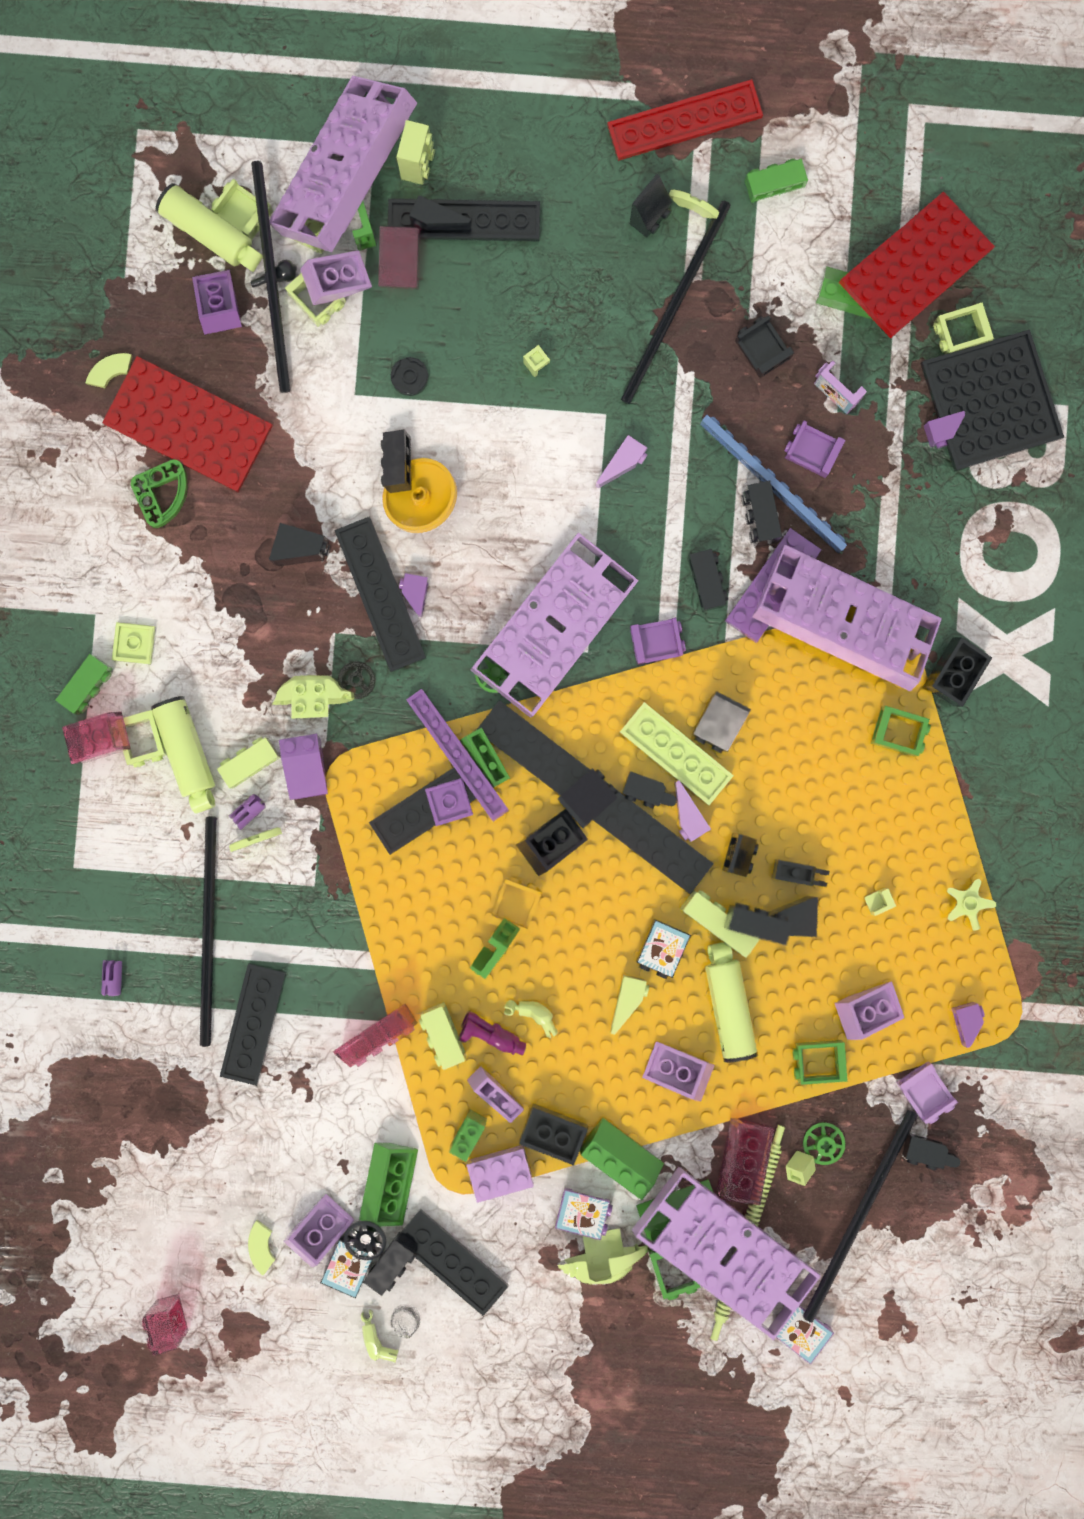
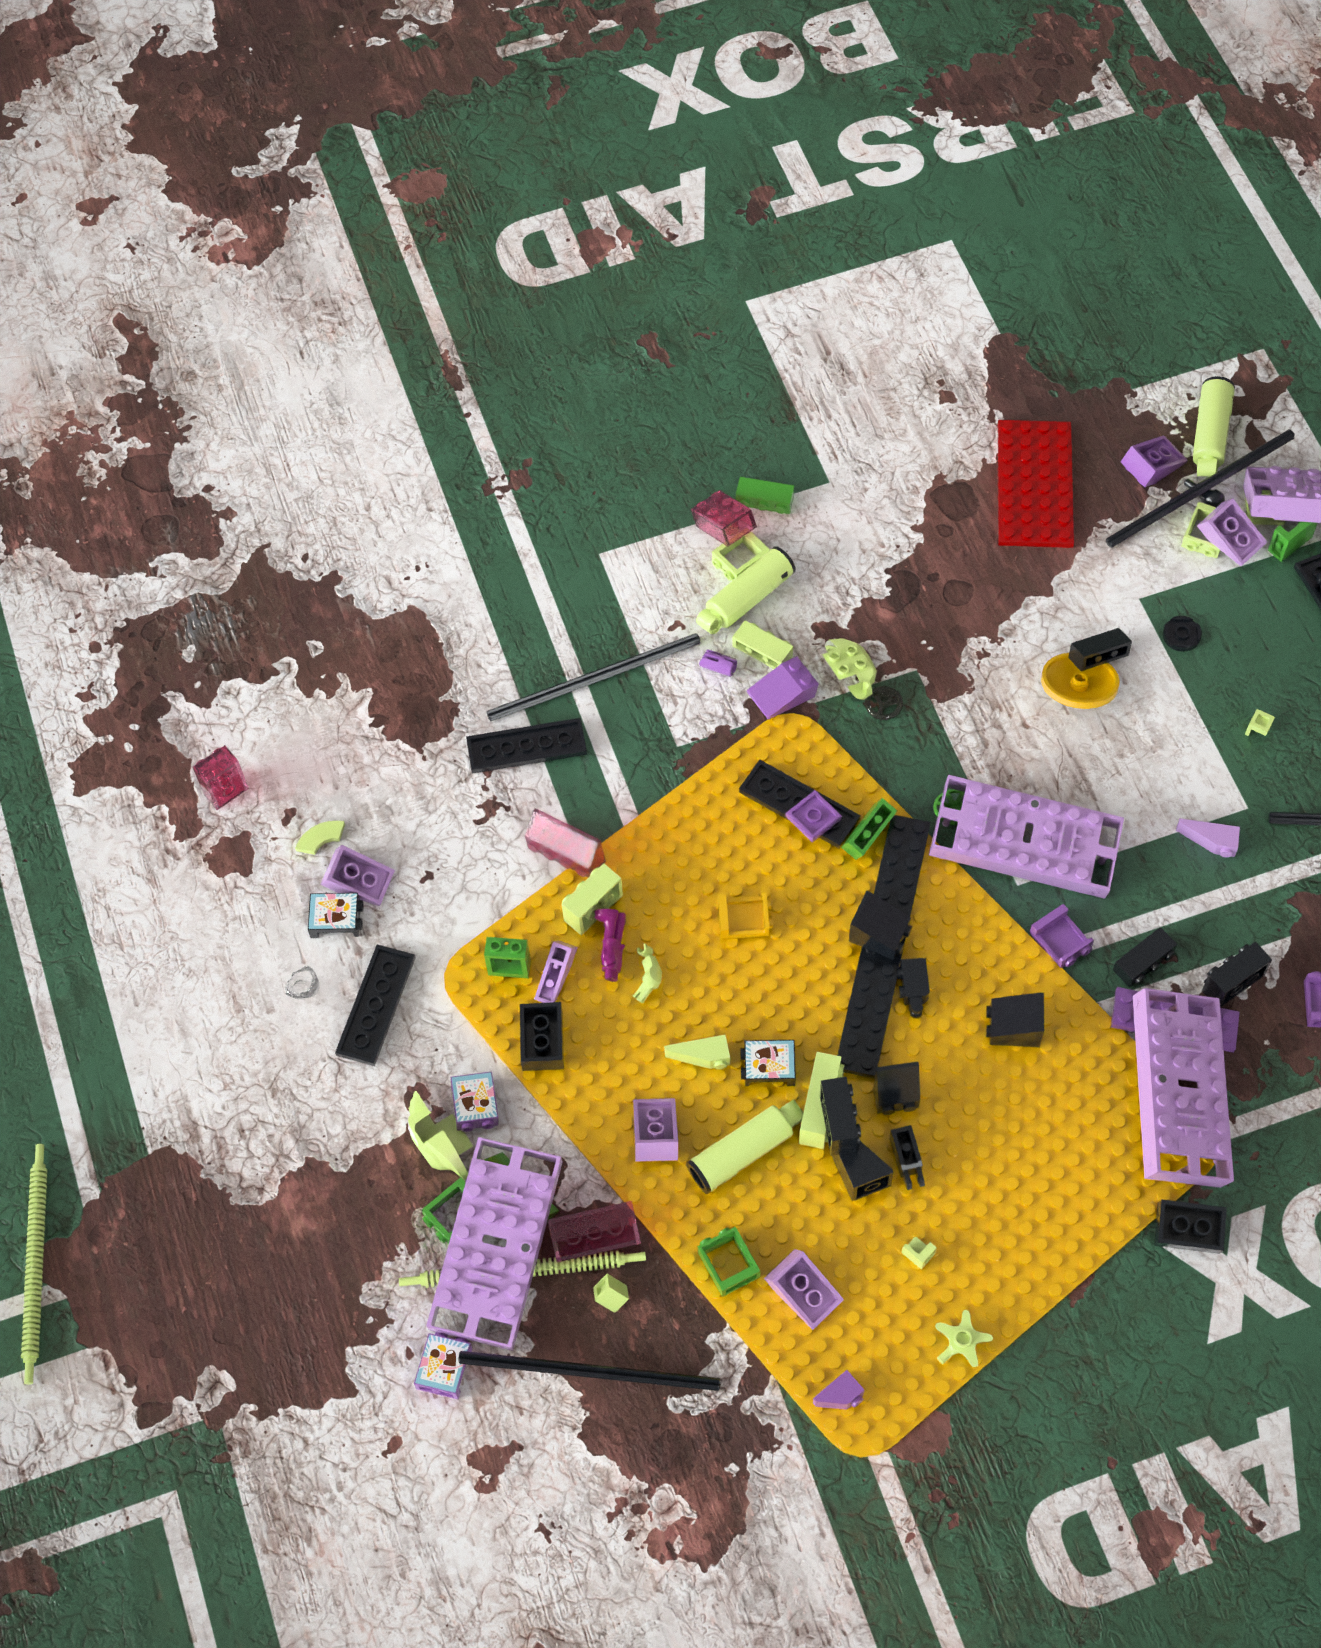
camera: 70 degrees right, 25 degrees down
yellowish green tile [86,353,133,389] -> none
medium lavender arm [101,960,122,996] -> none
yellowish green tile [112,622,155,665] -> none
bright green beam [131,460,188,528] -> none
yellowish green panel [211,179,273,240] -> none
yellowish green tile [229,827,282,852] -> none
black slope [269,523,331,567] -> none
black plate [334,516,426,672] -> none
black wheel [344,1221,386,1260] -> none
bright green slope [359,1143,418,1226] -> none
yellowish green arm [361,1309,399,1363] -> none
black brick [363,1231,418,1296] -> none
clear pink brick [378,226,420,290] -> none
medium lavender slope [399,573,429,617] -> none
medium lavender plate [406,689,509,822] -> none
lavender brick [467,1145,534,1203] -> none
bright green panel [470,918,520,979] -> none
black slope [516,809,588,876] -> none
bright green slope [580,1118,664,1200] -> none
yellowish green plate [620,702,734,805] -> none
lavender slope [675,780,711,842] -> none
medium blue plate [700,415,847,554] -> none
bright green wheel [803,1122,845,1165] -> none
bright green window [871,706,931,757] -> none
lavender panel [896,1062,958,1124] -> none
black hinge [902,1133,961,1170] -> none

